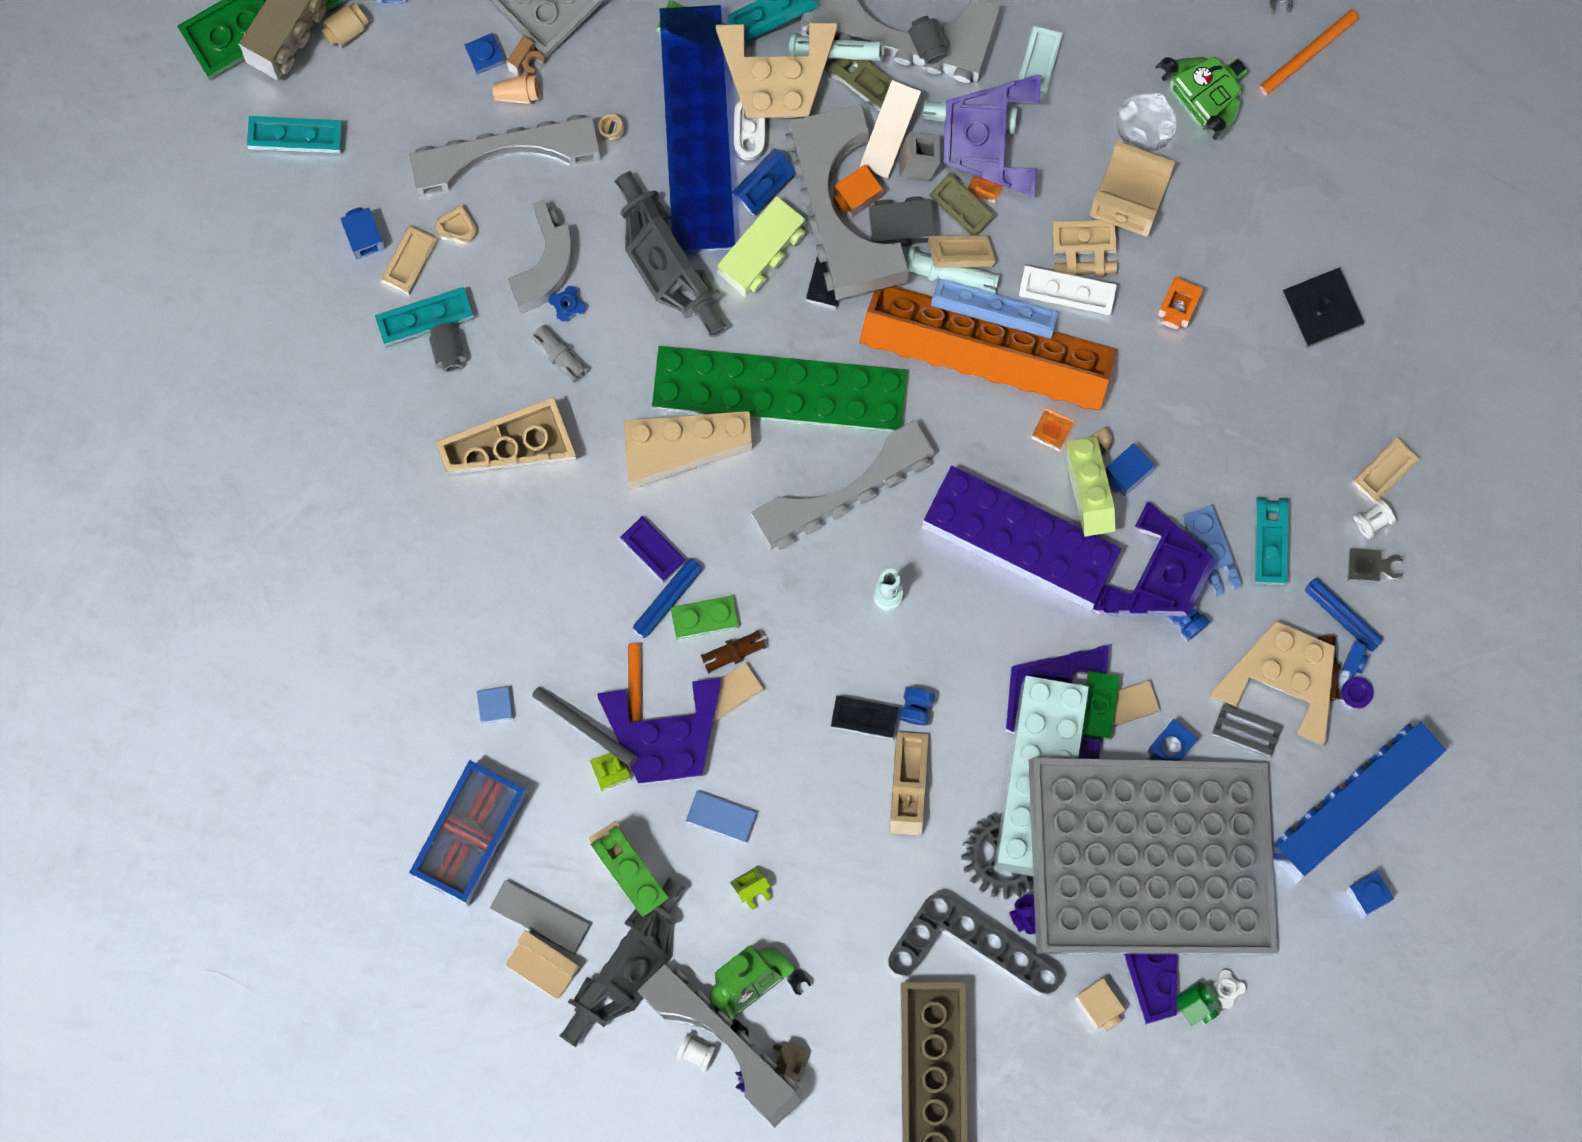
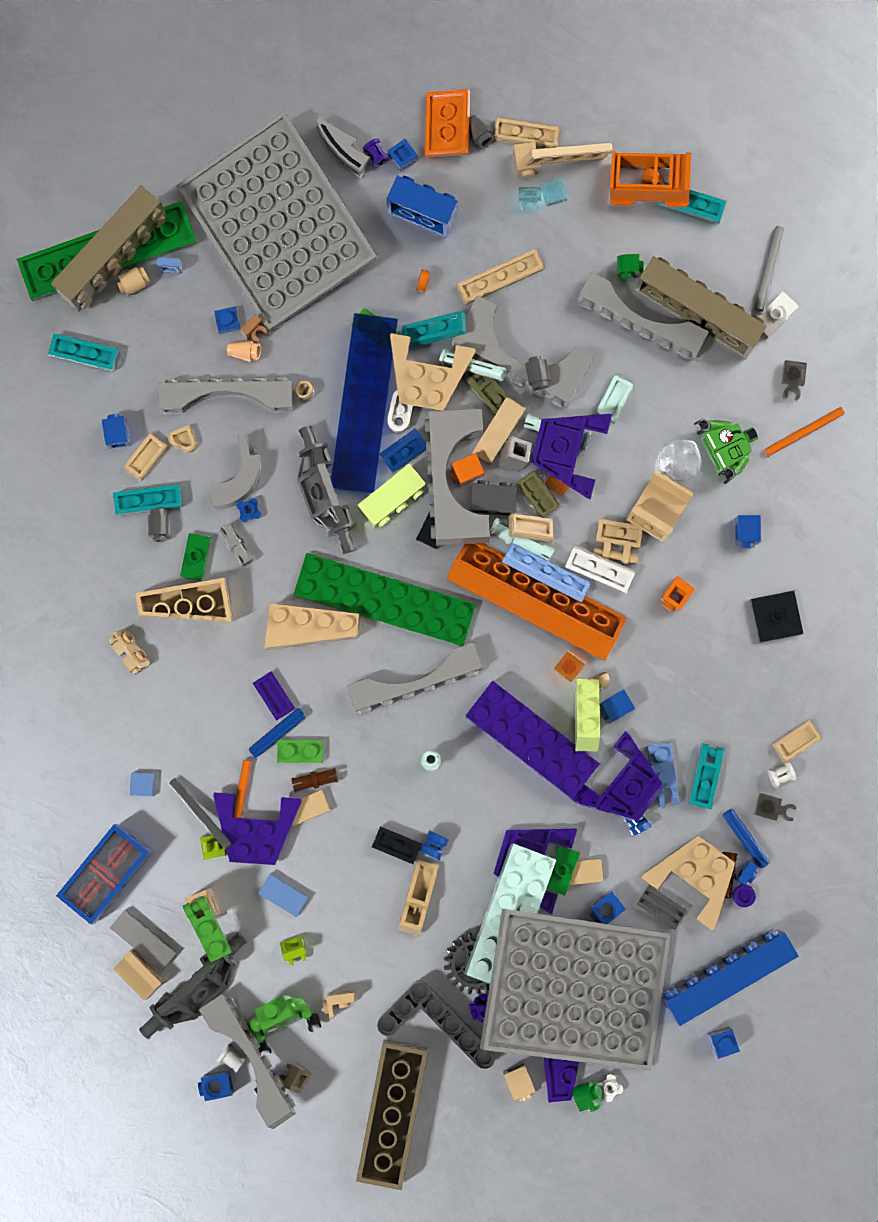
camera: 10 degrees right, 5 degrees up
none -> tan hinge [109,629,151,675]
none -> green plate [180,533,211,581]
none -> blue brick [198,1070,234,1101]
none -> tan bracket [323,990,356,1019]
none -> blue brick [735,515,761,548]

